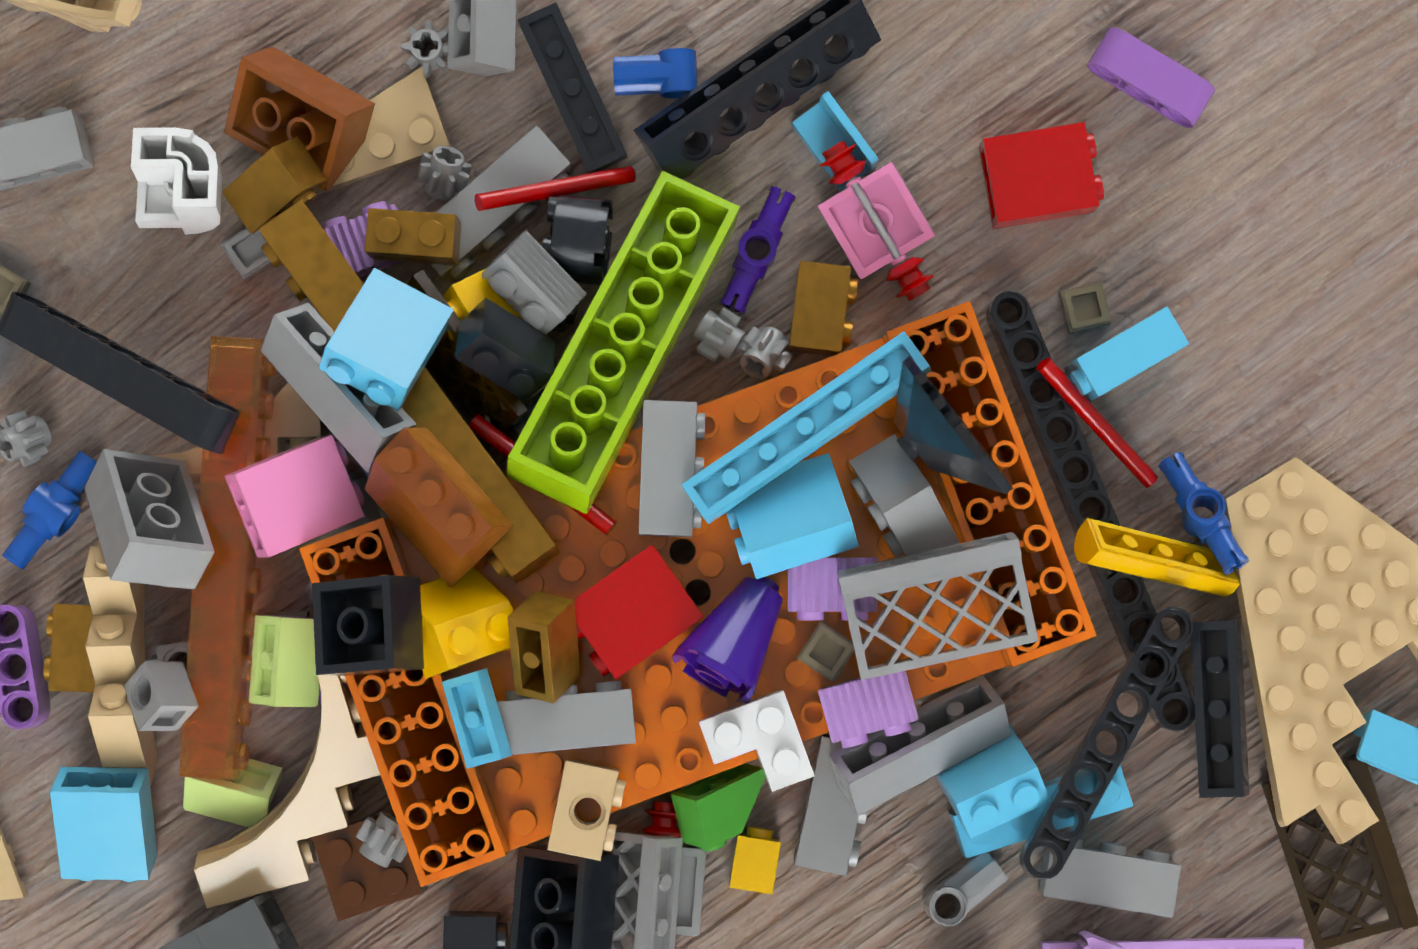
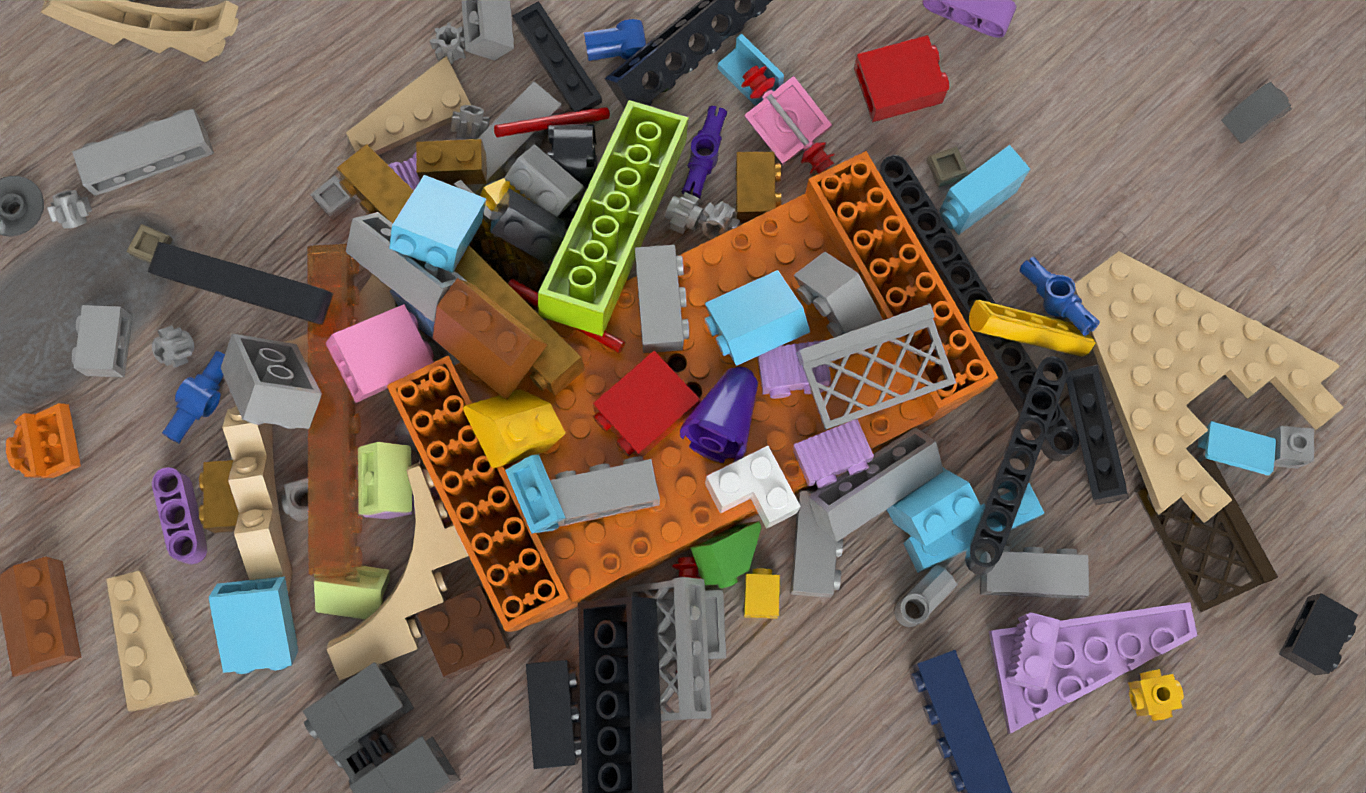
camera: 10 degrees left, 10 degrees down
light grey brick [123,659,199,731] -> none
white brick [131,128,222,235] -> none
pearl gold brick [222,137,327,234] -> none
dark orange slope [224,46,375,191] -> none
black brick [312,575,424,676] -> none
light grey gear [356,812,408,868] -> none
pearl gold brick [508,591,581,703] -> none
tan brick [547,758,626,861] -> none
medium azure plate [681,331,931,524] -> none
dark tan tile [797,621,854,683] -> none
black wedge [893,356,1013,494] -> none
red bar [1037,357,1158,488] -> none

